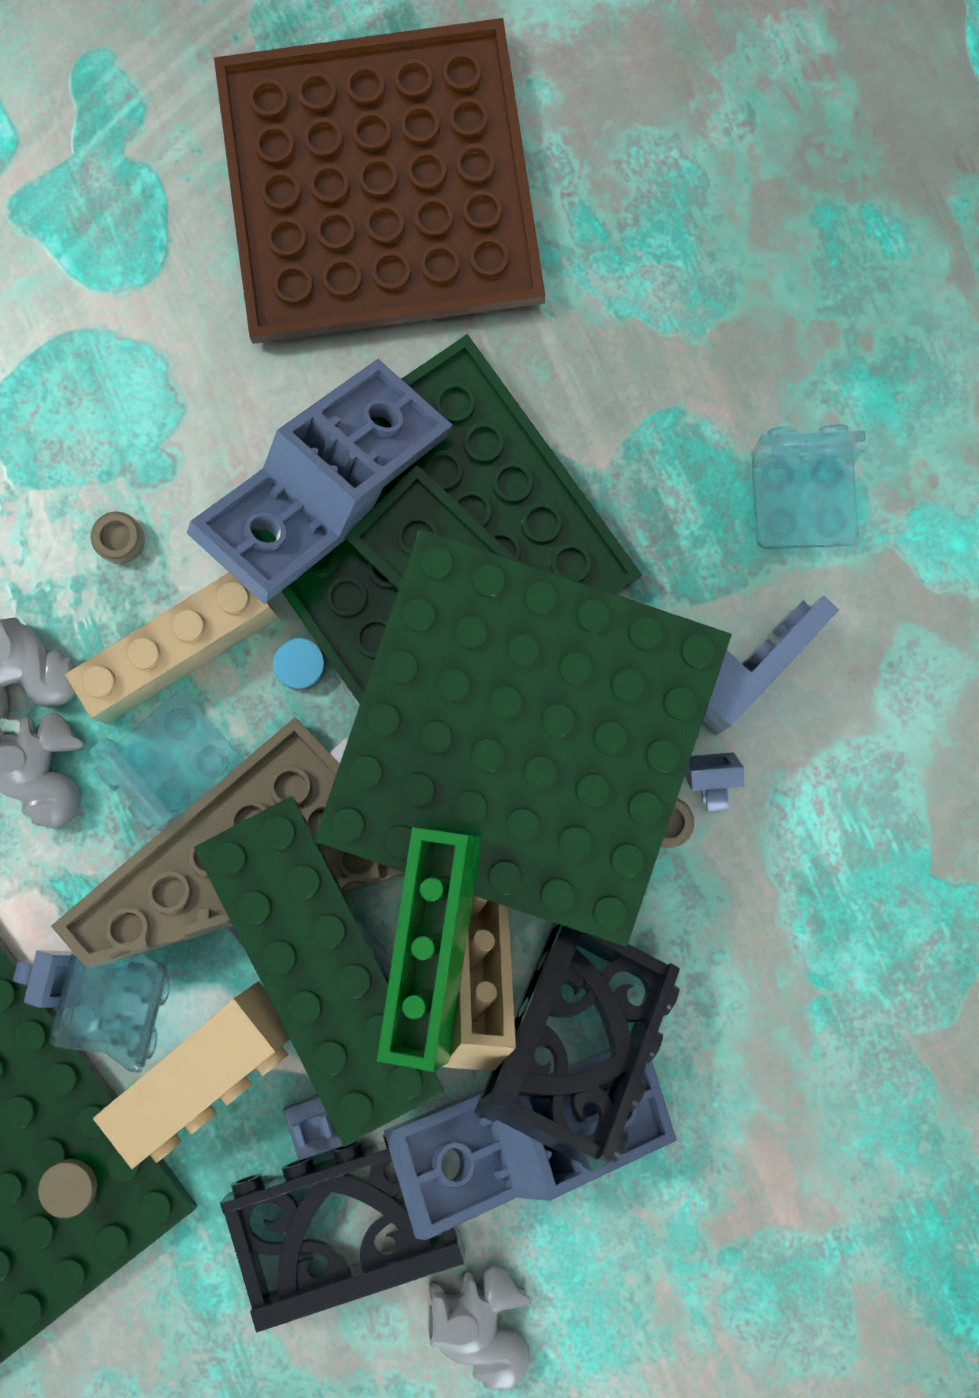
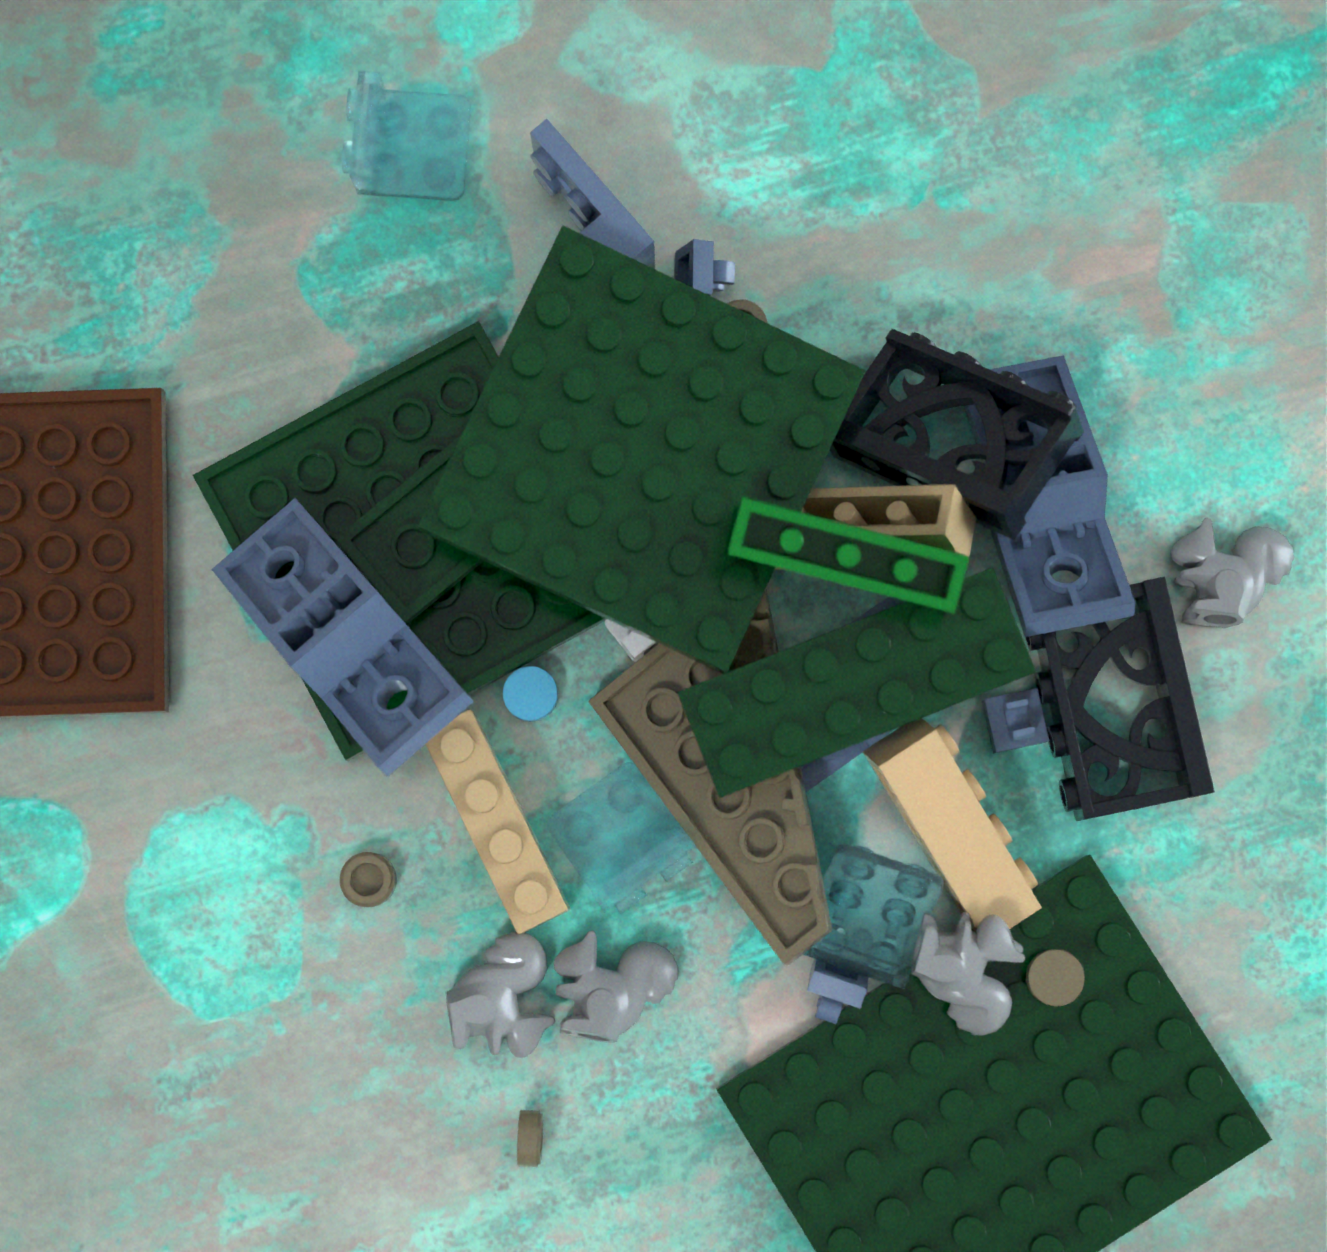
camera: 85 degrees left, 0 degrees up
none -> light grey animal [911,912,1025,1035]

